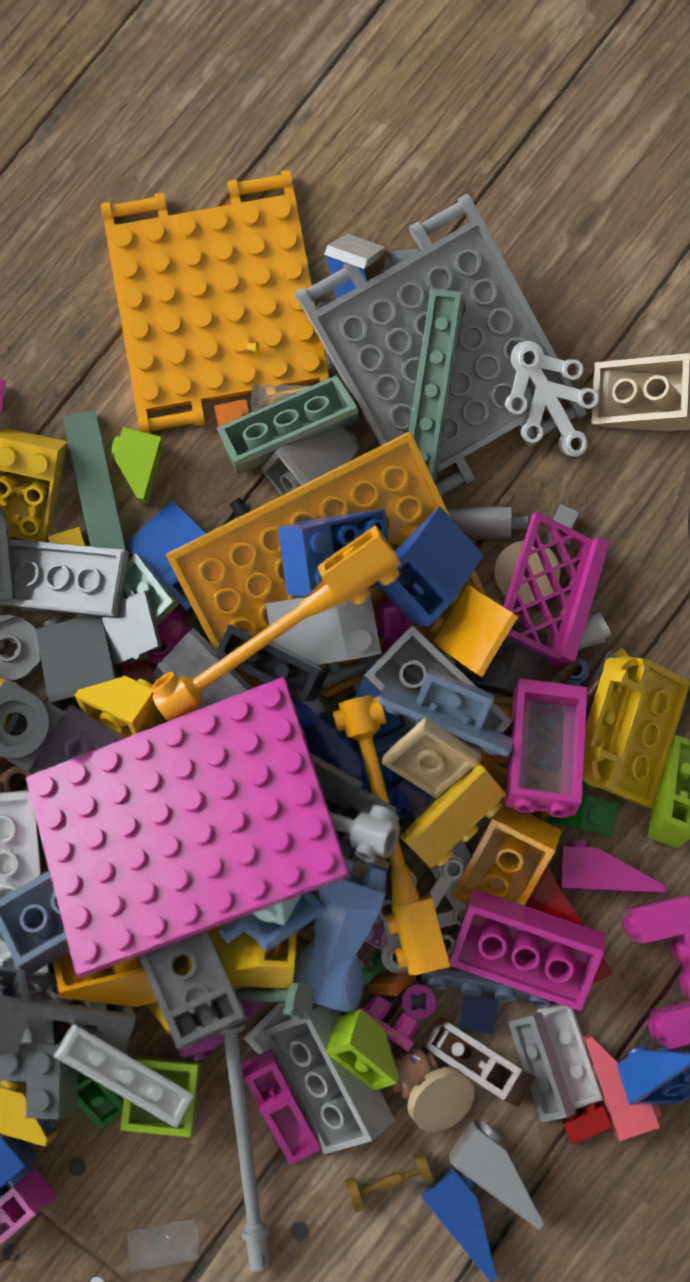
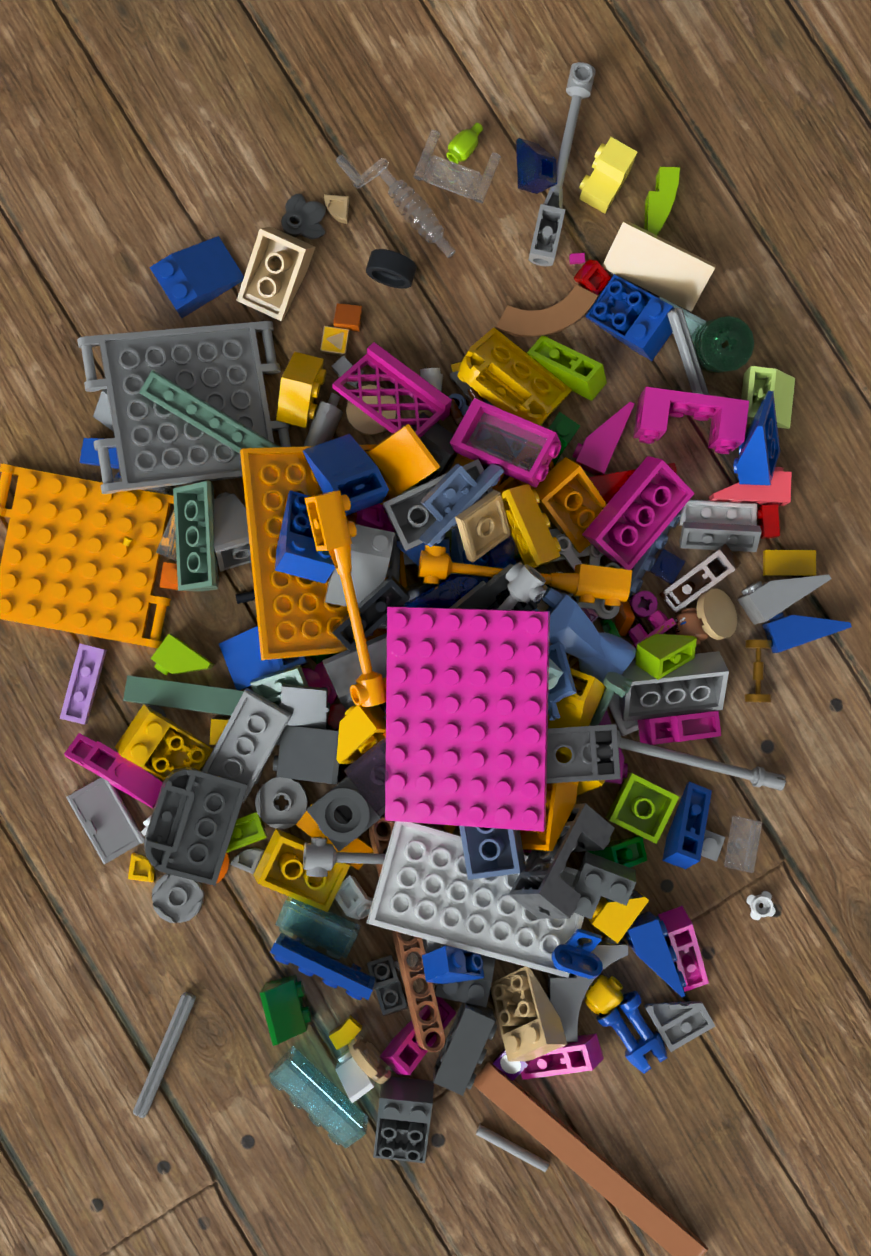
camera: 75 degrees left, 5 degrees up
white tile [54,1024,194,1127] -> none
white piece [324,234,385,269] -> none
white plant [505,341,599,457] -> none
none -> lavender plate [60,643,107,725]
none -> blue slope [149,236,244,318]
none -> yellow brick [276,352,326,428]
none -> tile [320,326,350,356]
none -> orange slope [333,303,362,332]
none -> blue slope [662,782,712,869]
none -> light grey plate [701,830,725,862]
none -> yellow tile [763,550,816,576]

